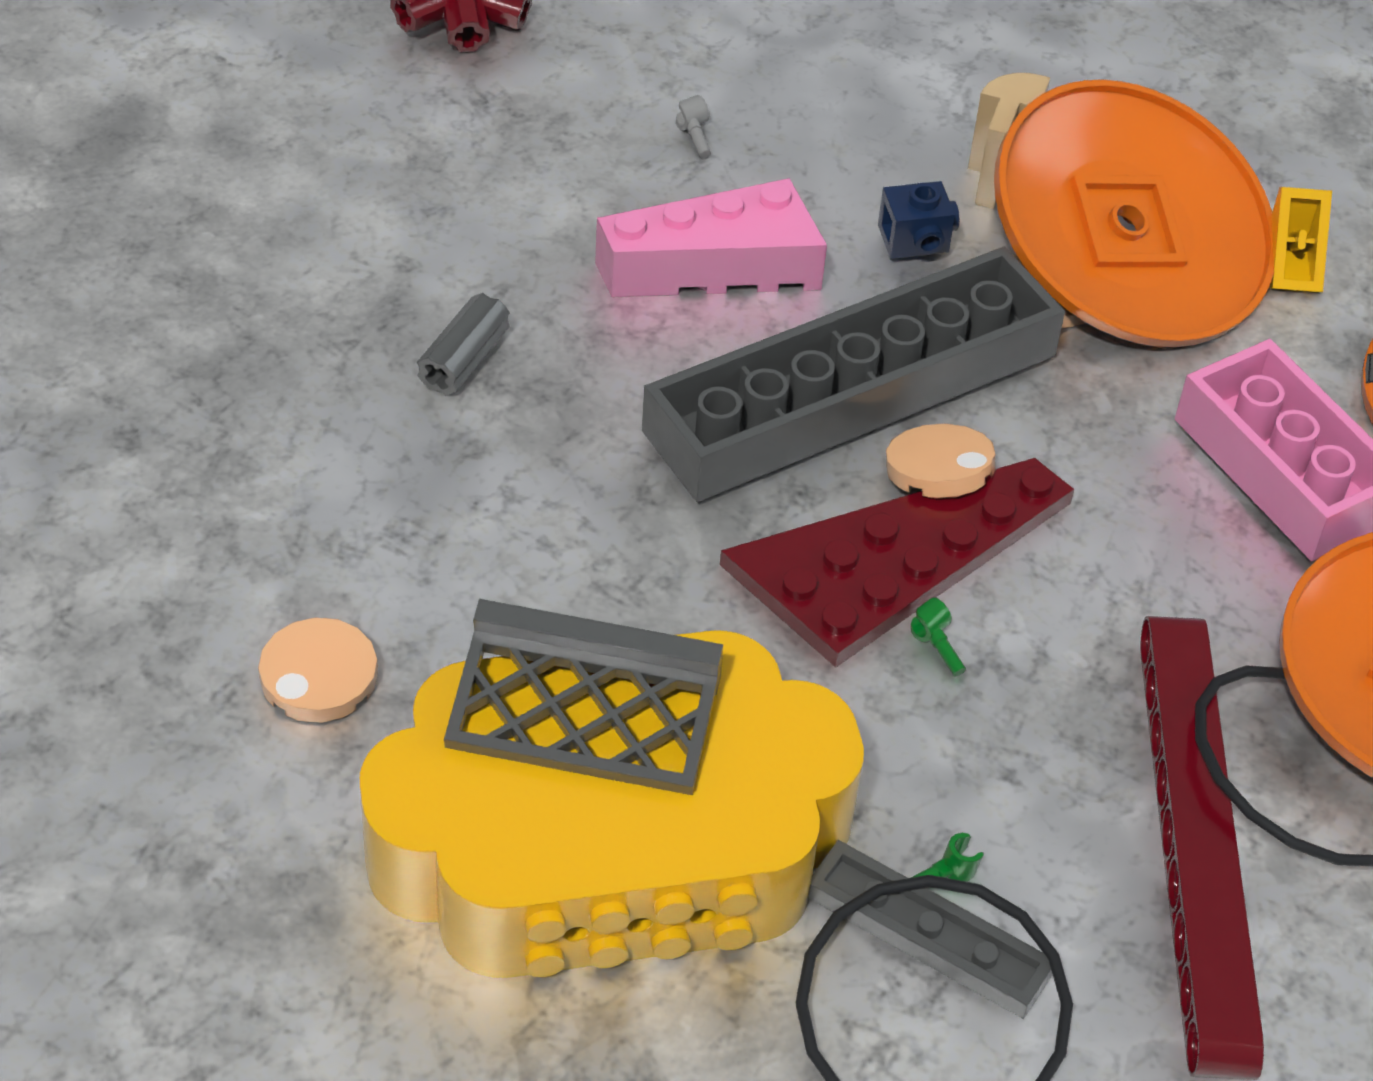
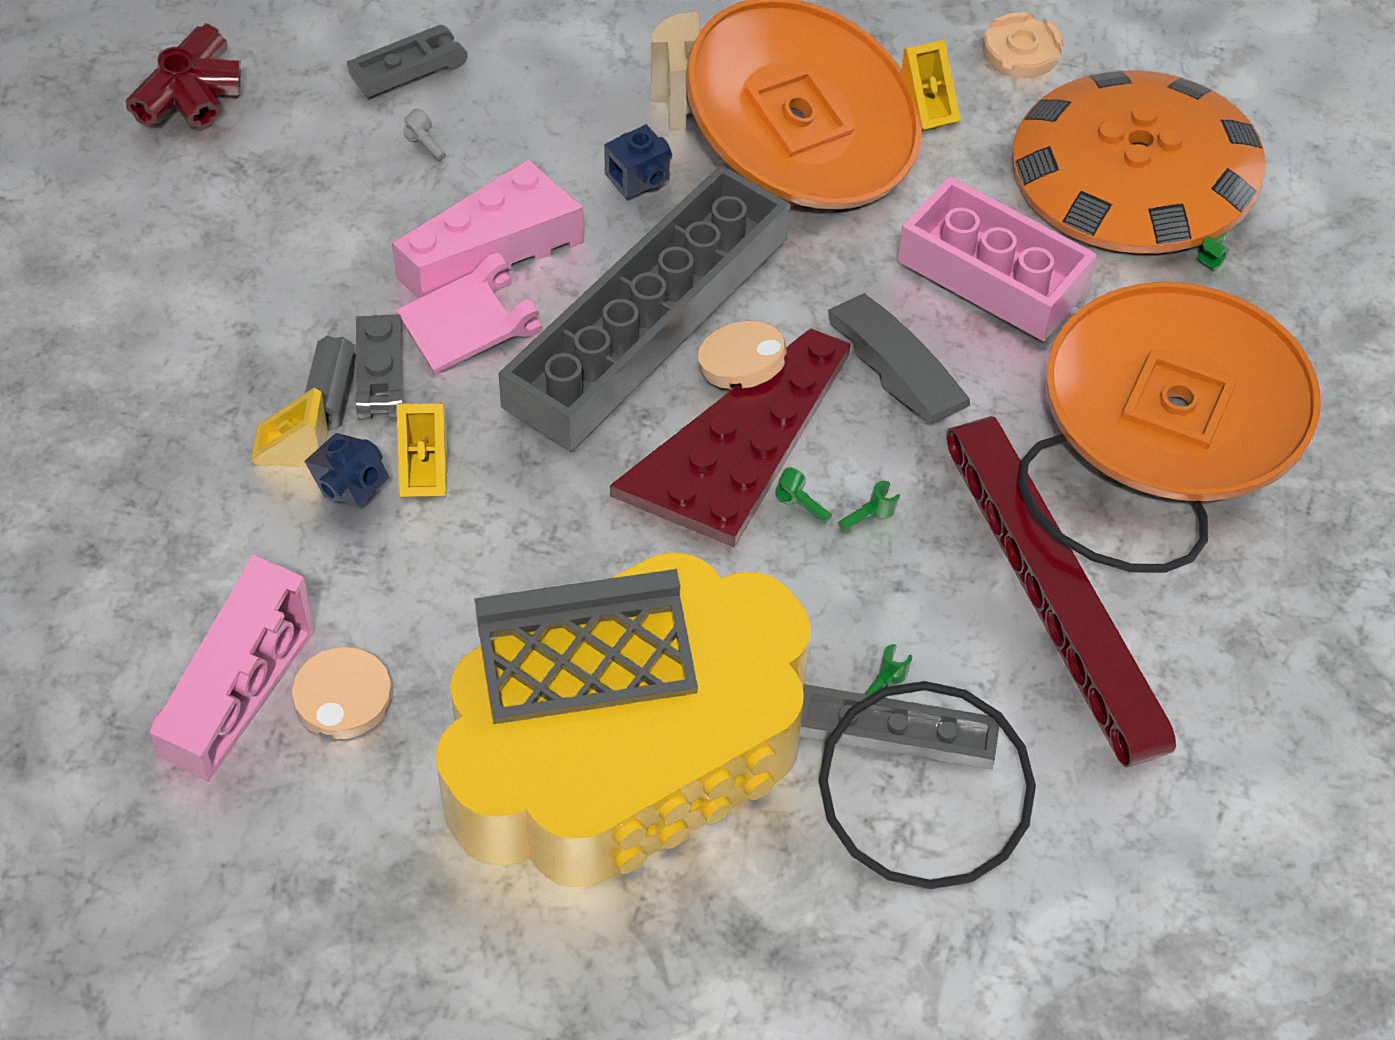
camera: 20 degrees left, 5 degrees up
none -> bright pink wedge [149,555,315,782]
none -> yellow slope [251,387,328,468]
none -> dark blue brick [304,433,390,507]
none -> dark grey plate [347,25,468,98]
none -> dark grey plate [356,314,403,419]
none -> bright pink flag [396,252,542,375]
none -> yellow slope [397,403,448,497]
none -> dark grey slope [828,293,970,424]
none -> green hand [838,481,900,531]

